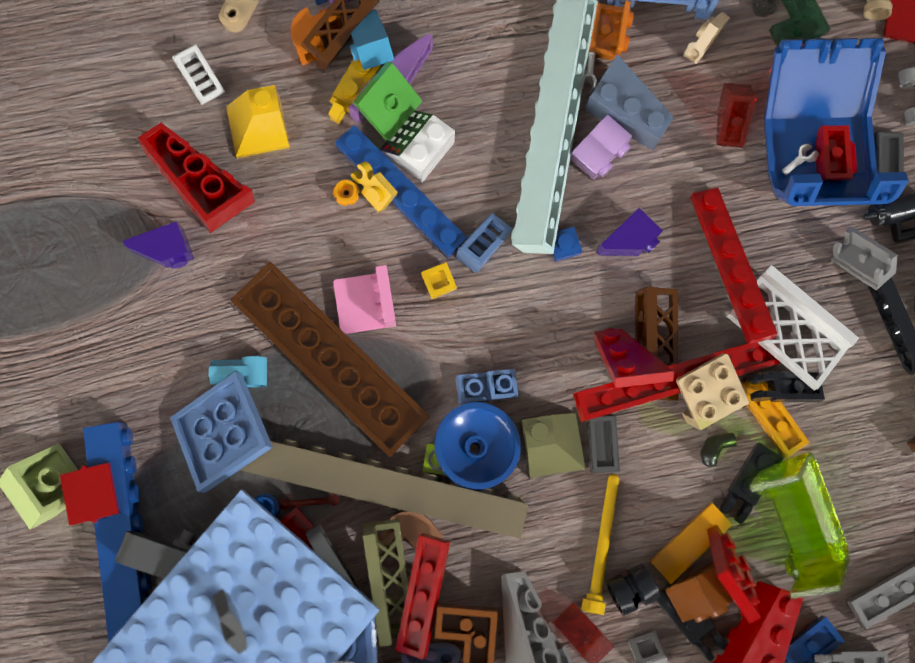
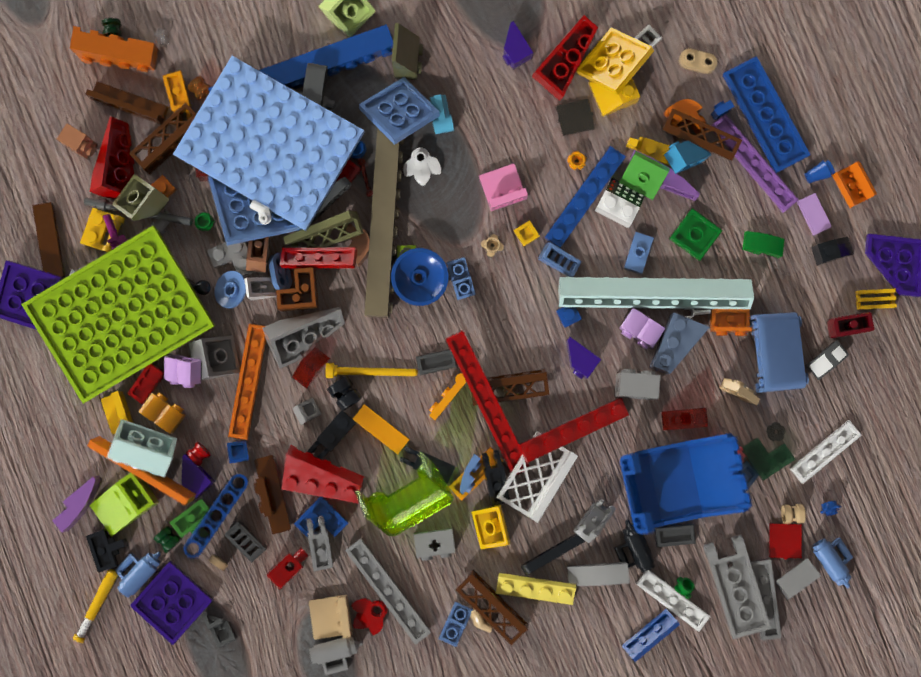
camera: 85 degrees right, 5 degrees up
red piece [60,463,120,526] -> none
dark grey slope [212,589,247,654] -> none
reddish brown plate [230,261,430,458] -> none
yellow plate [351,161,398,212] -> none
olive slope [520,413,586,478] -> none
red wing [594,328,674,388] -> none
dark orange brick [664,562,733,623] -> none
tan bracket [676,353,749,430] -> none
pearl dark grey arm [700,433,737,467] -> none
red plate [707,525,761,623] -> none
white hand [781,144,819,175] -> none
red slope [815,125,857,182] -> none
none -> olive slope [392,23,423,80]
none -> white plate [403,148,441,186]
none -> light grey brick [414,528,456,561]
none -> light orange plate [429,373,466,421]
none -> medium blue slope [460,454,481,494]
none -> yellow slope [471,505,511,549]
none -> tan plate [481,234,504,257]
none -> clear smoke piece [556,99,595,136]
none -> yellow plate [576,28,654,94]
none -> light grey brick [615,369,660,400]
none -> medium blue plate [624,232,654,274]
none -> green tile [669,208,723,261]

